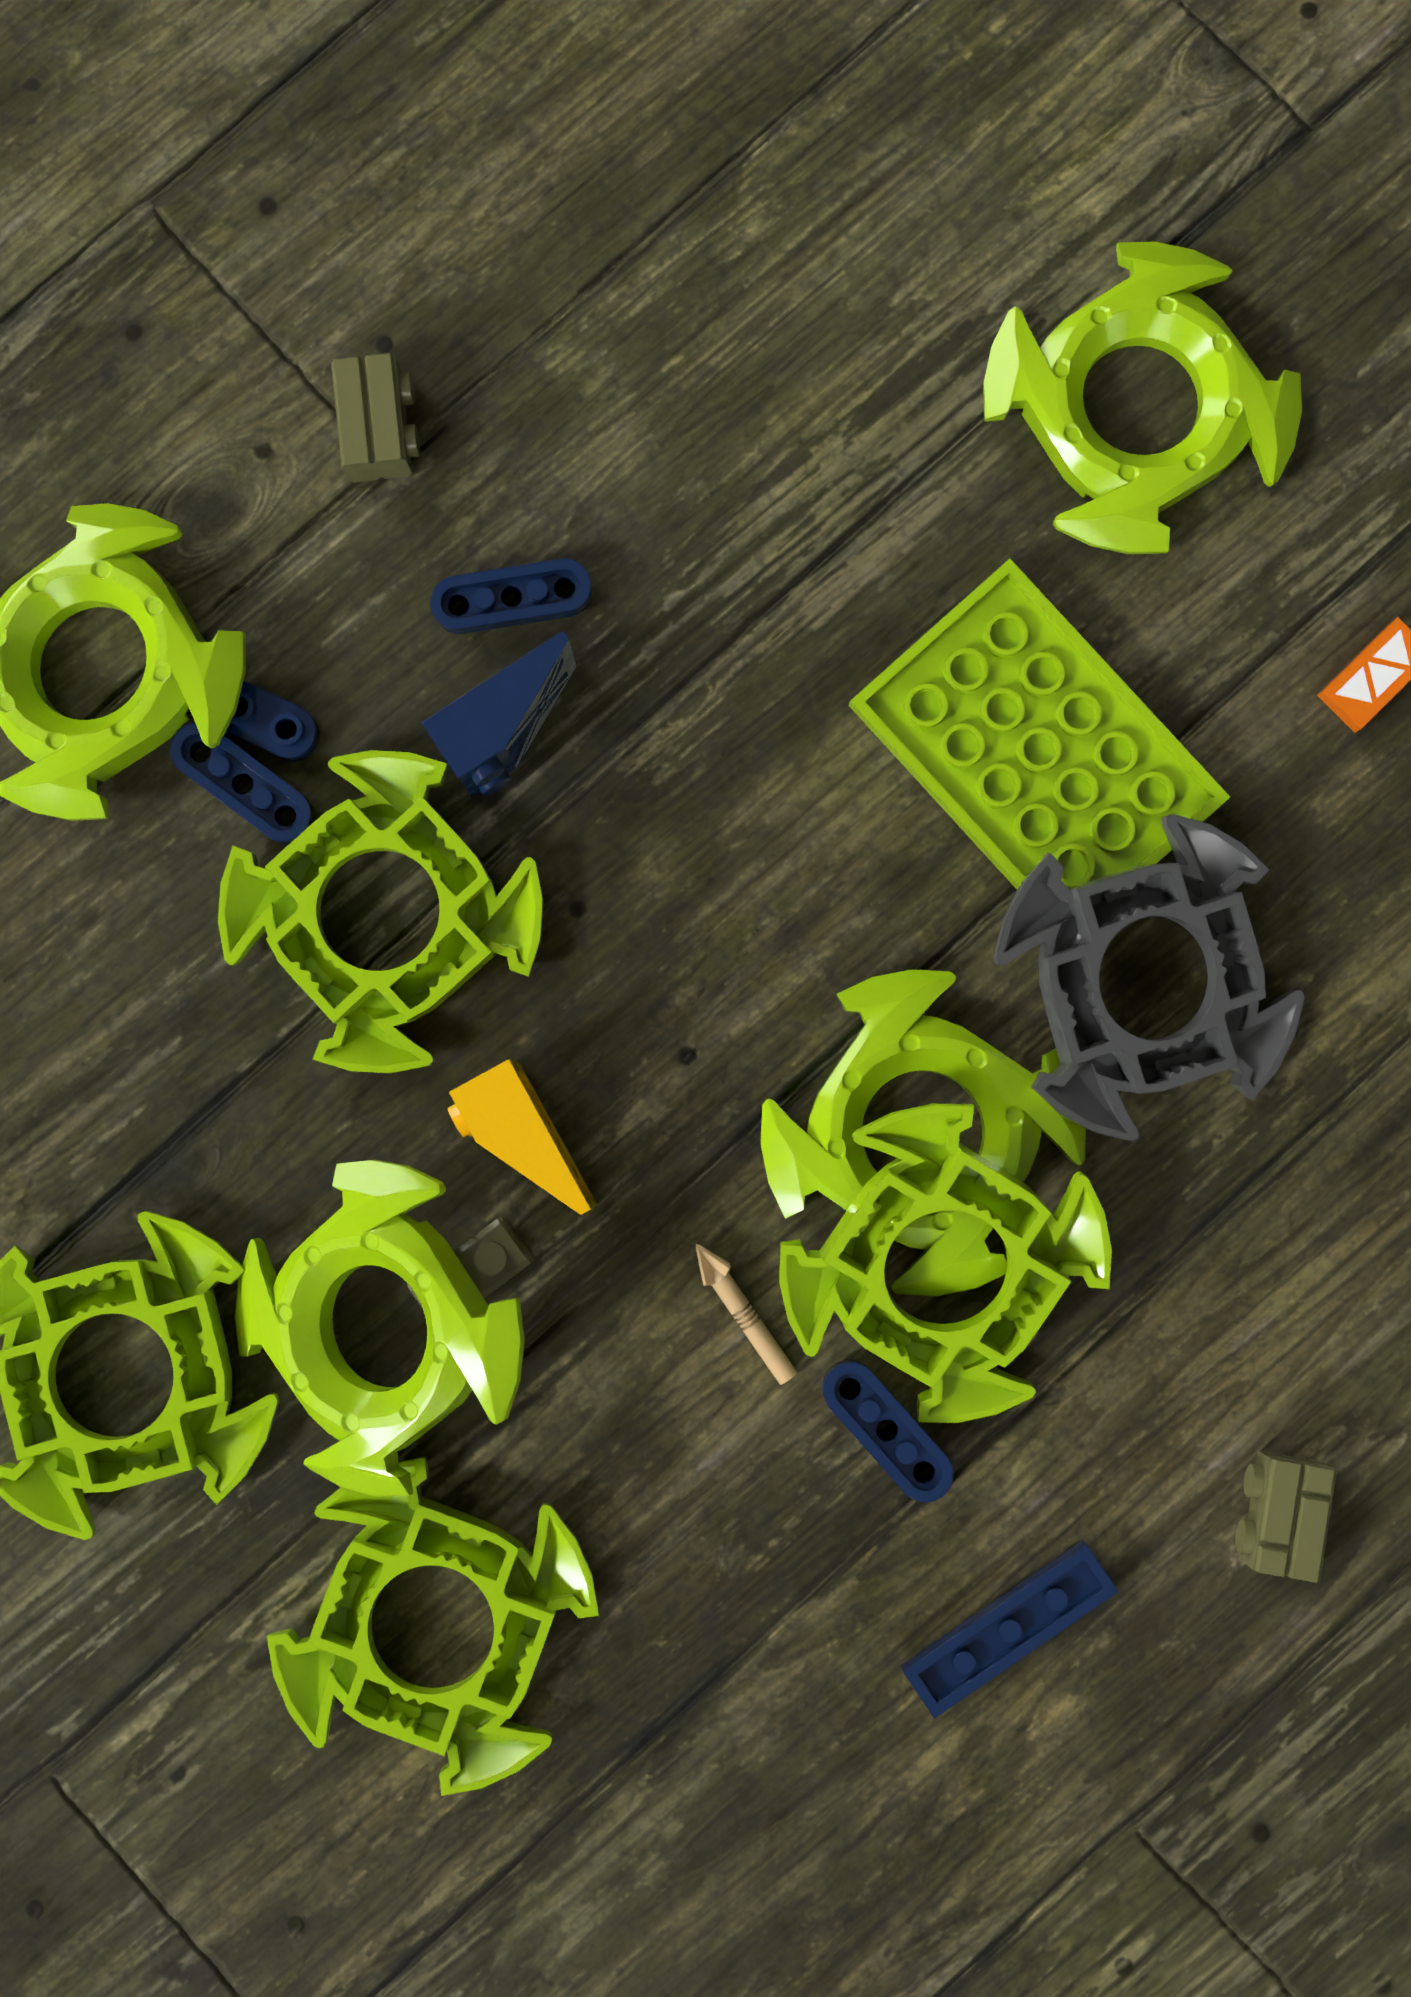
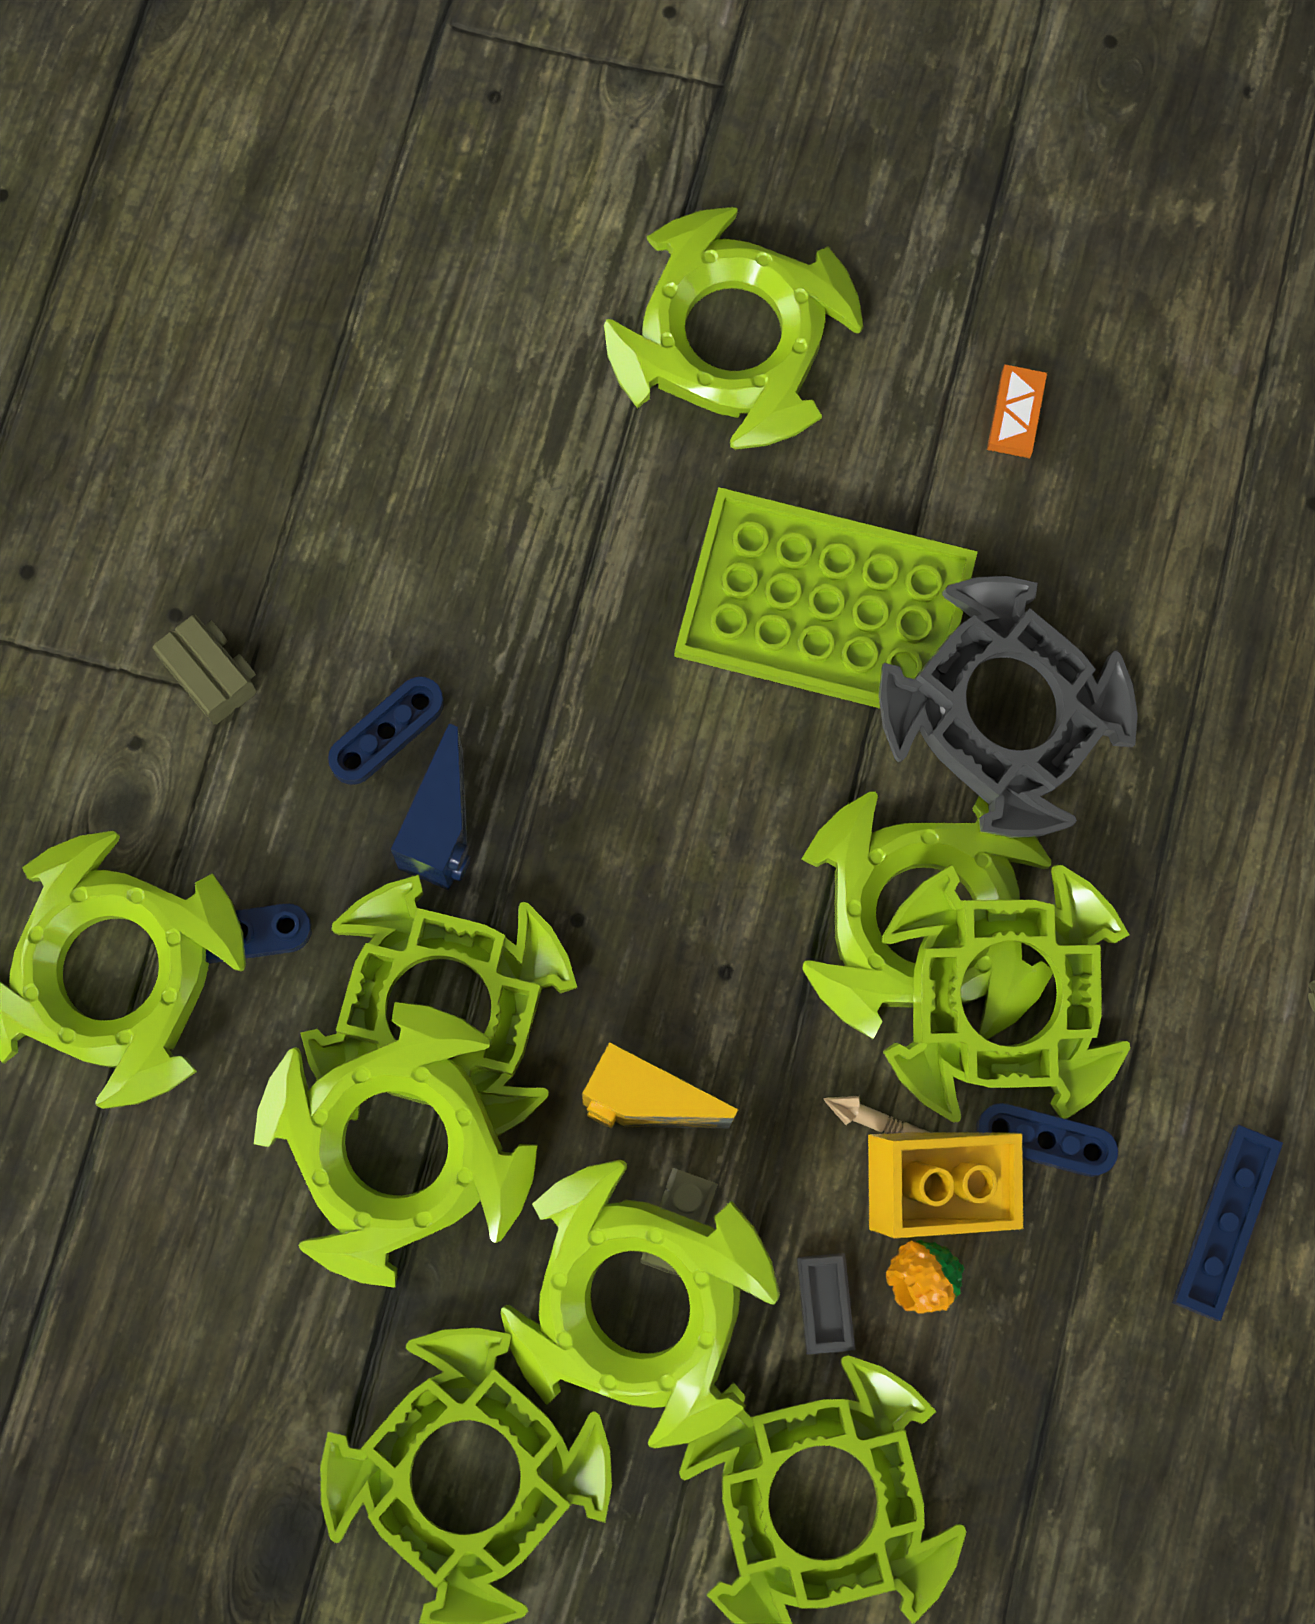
camera: 40 degrees left, 10 degrees down
dark blue plate [170,723,315,844] -> none
none -> lime piece [254,1002,538,1287]
none -> dark grey tile [796,1253,855,1355]
none -> yellow slope [868,1132,1023,1238]
none -> light orange piece [886,1240,964,1314]

